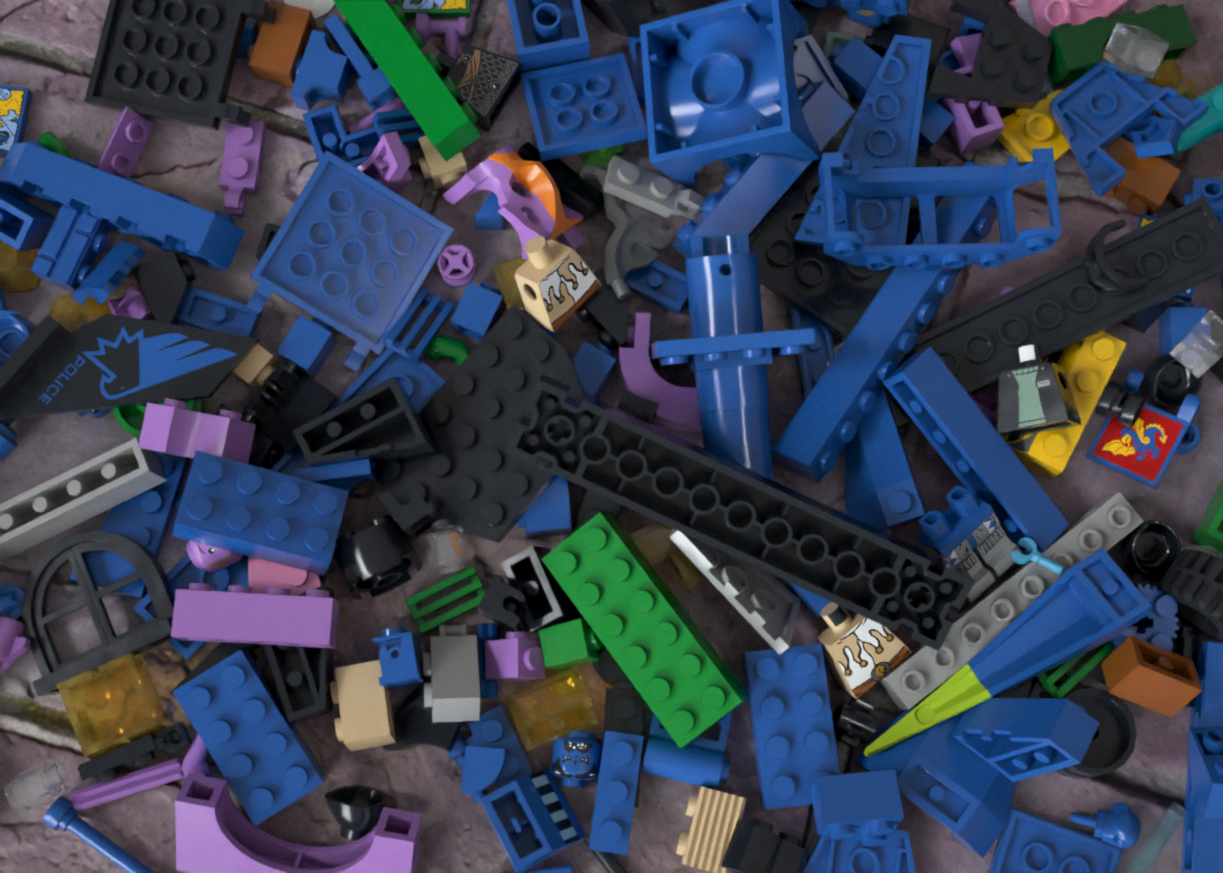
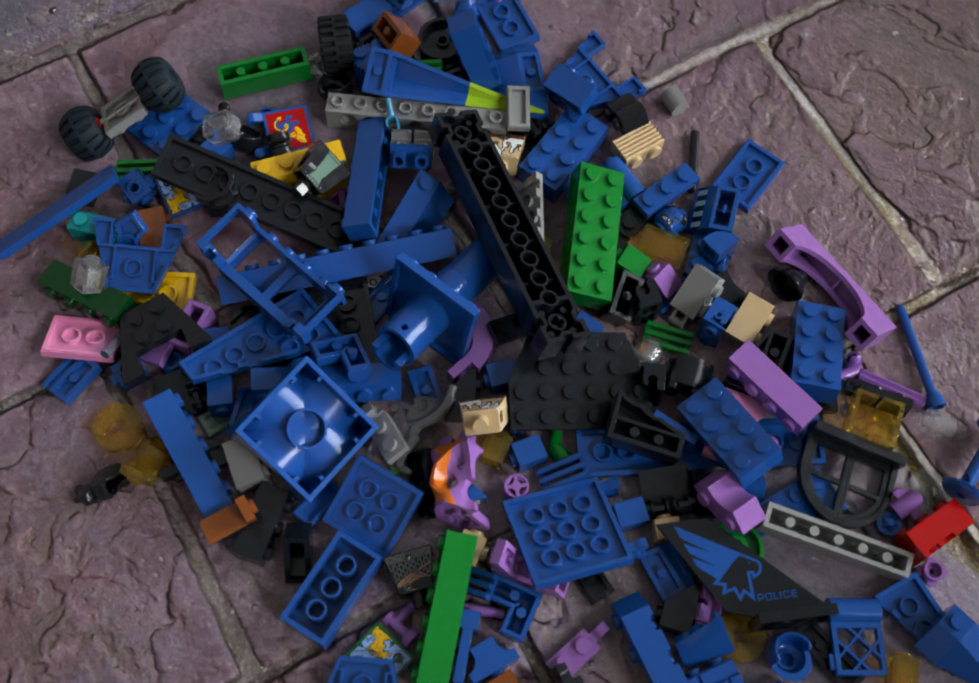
camera: 140 degrees left, 10 degrees down
none -> blue brick [309,333,372,382]
none -> light grey tile [506,85,530,132]

